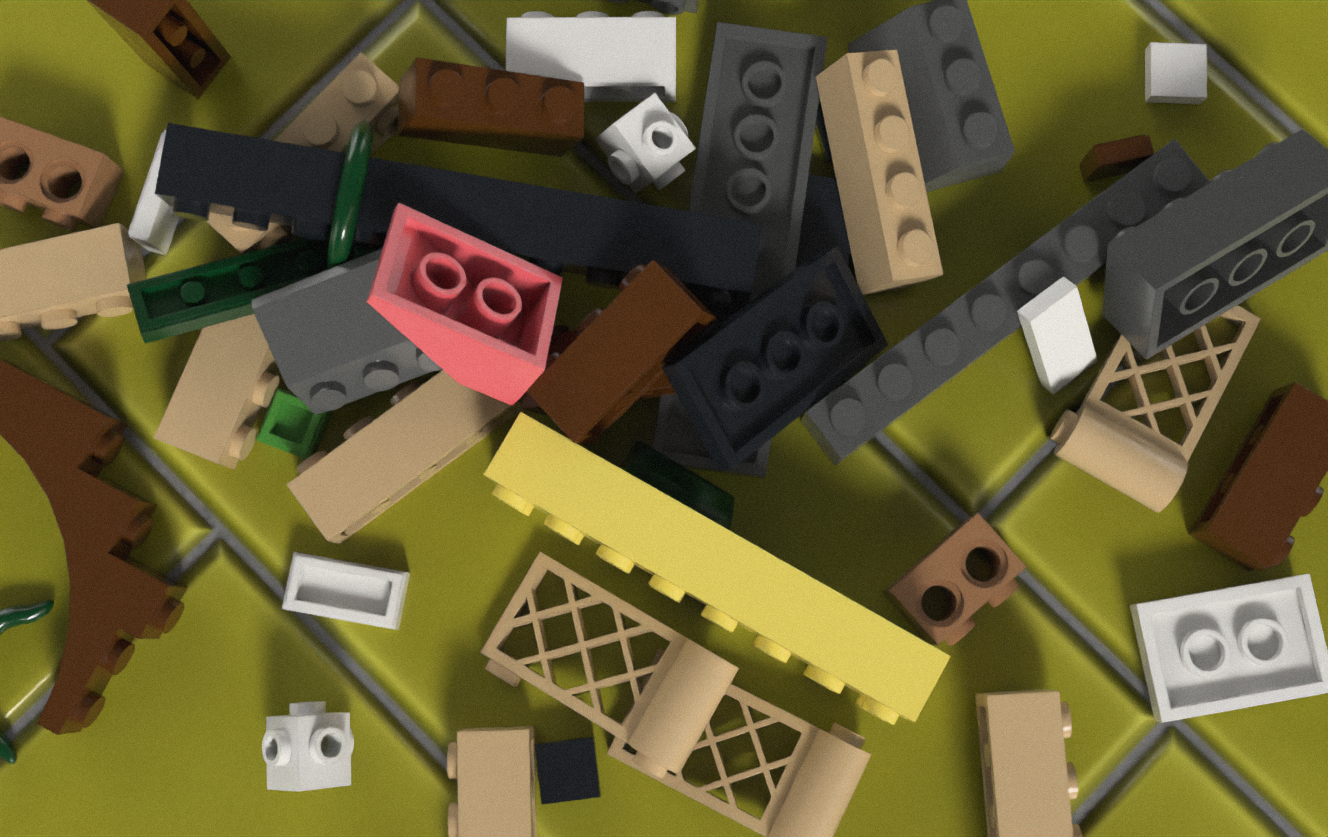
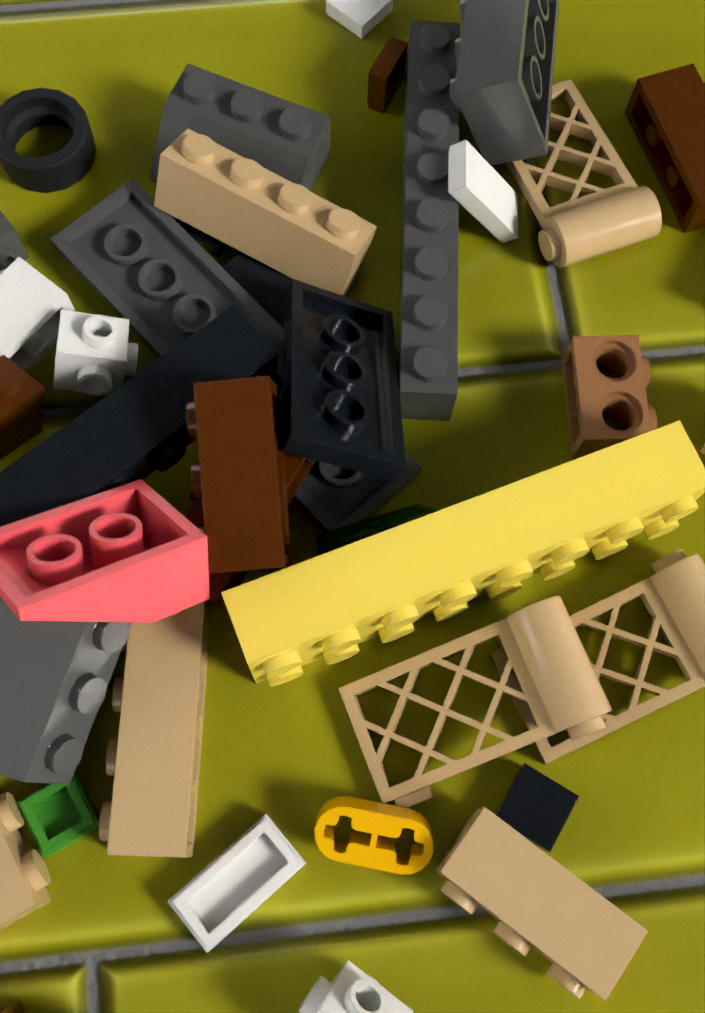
camera: 60 degrees left, 10 degrees down
none -> yellow beam [314,796,433,875]

